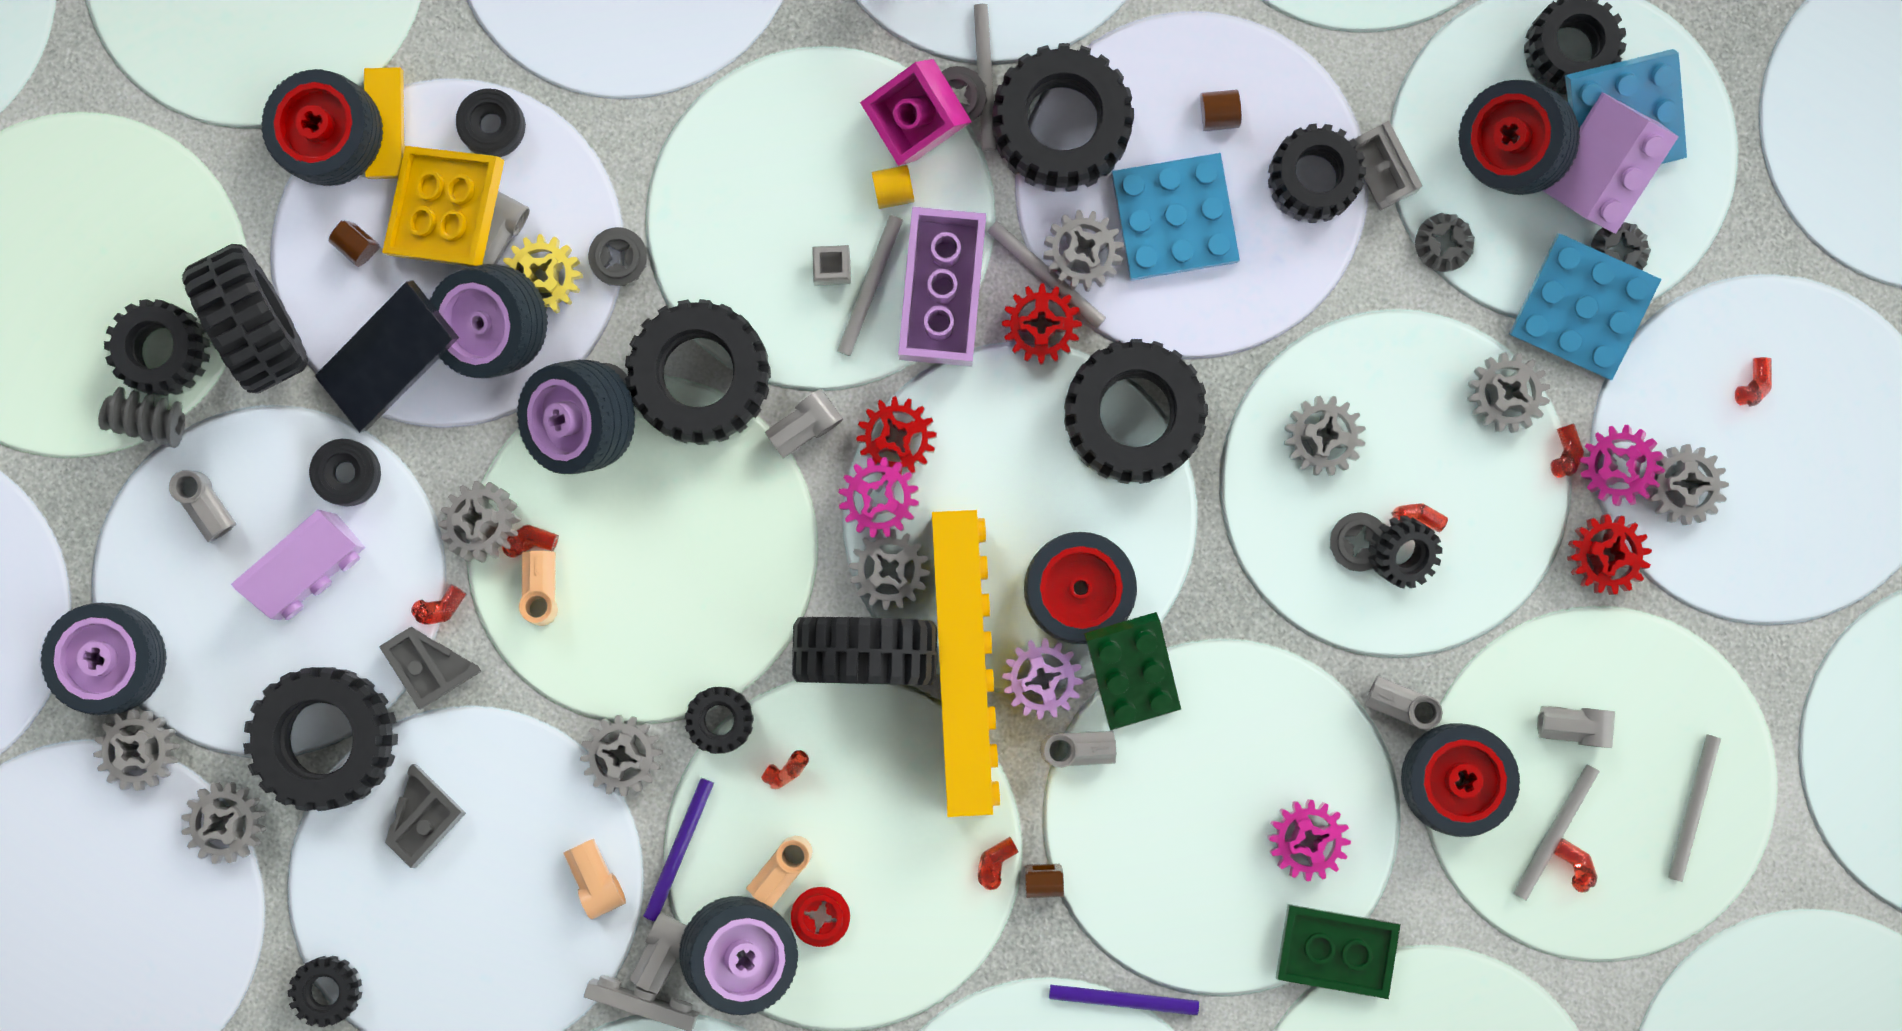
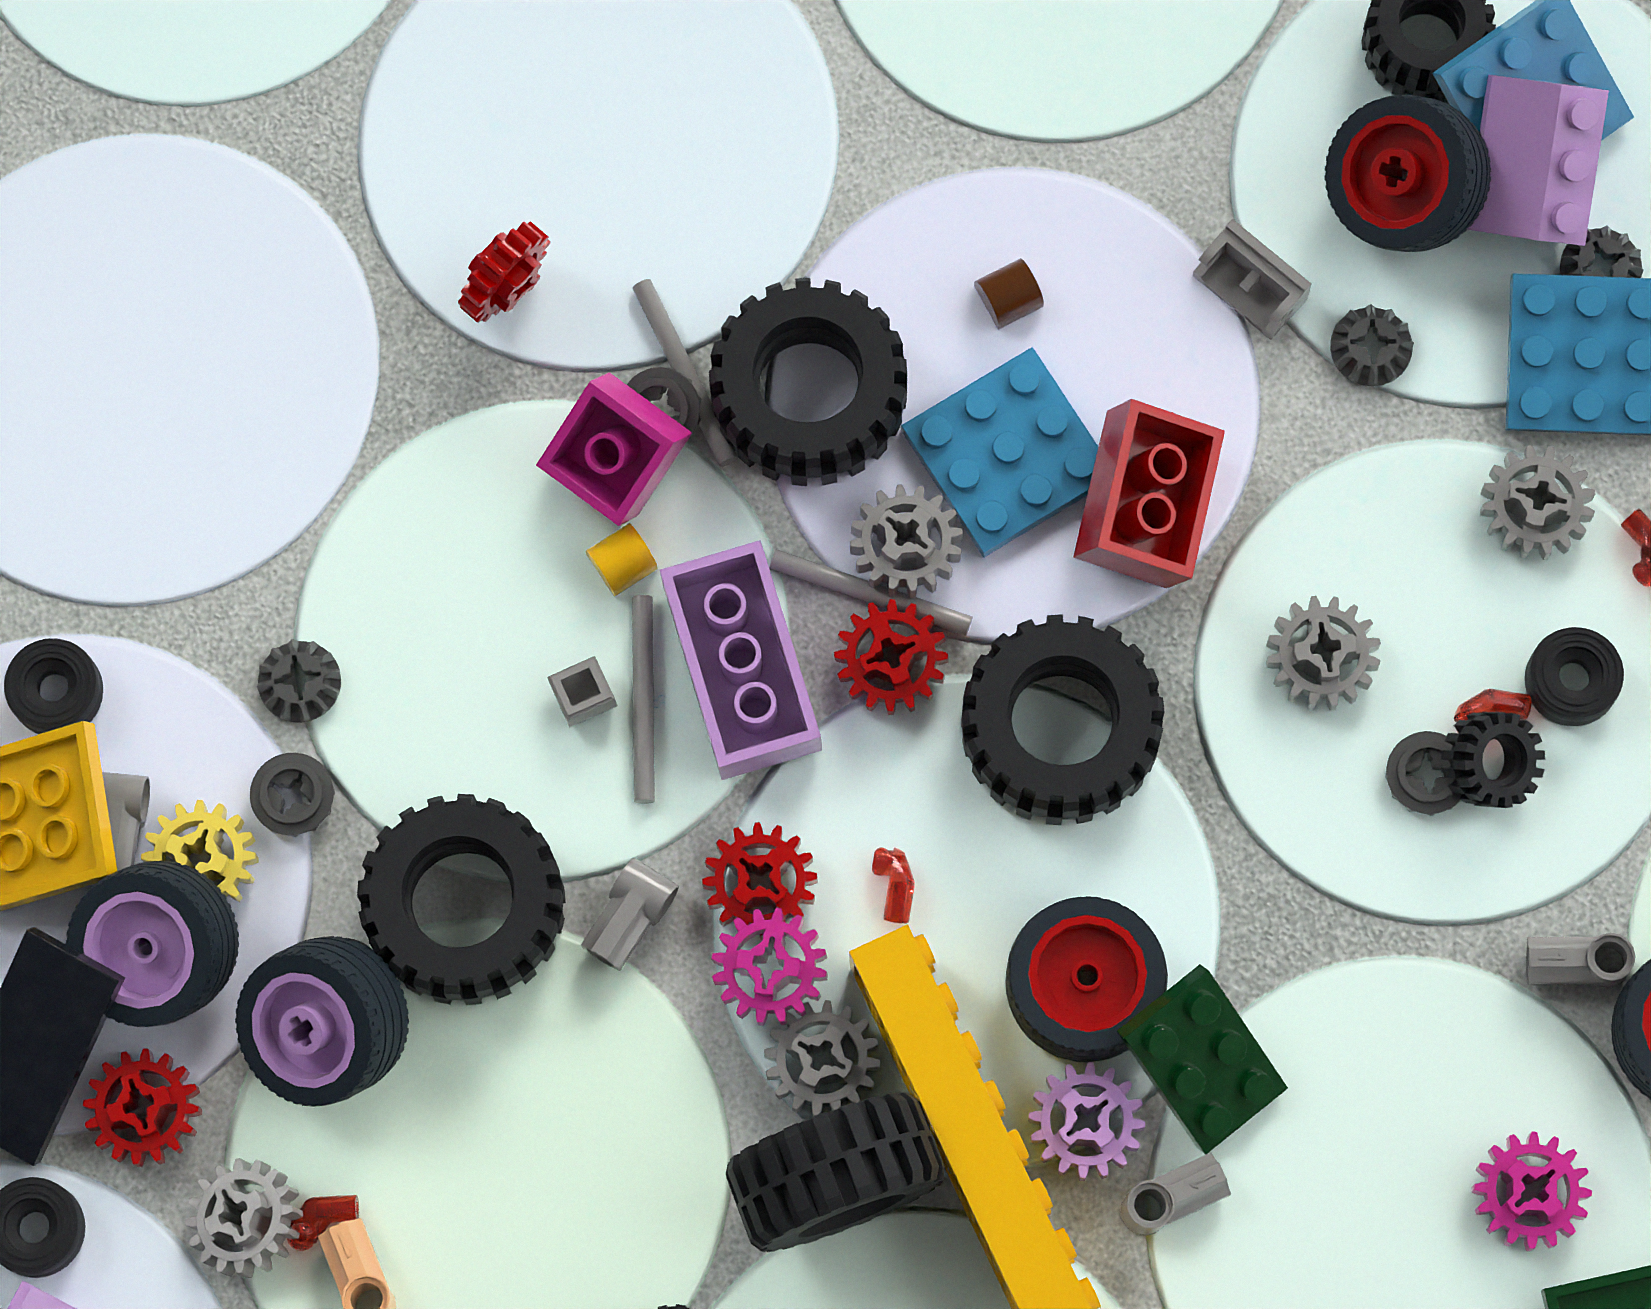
camera: 20 degrees left, 10 degrees down
black tyre [1268,123,1366,223] -> none
none -> red gear [83,1048,202,1167]
none -> dark grey gear [257,639,341,723]
none -> clear red arm [872,847,915,924]
none -> red brick [1073,398,1225,589]
none -> black tyre [1524,627,1624,726]

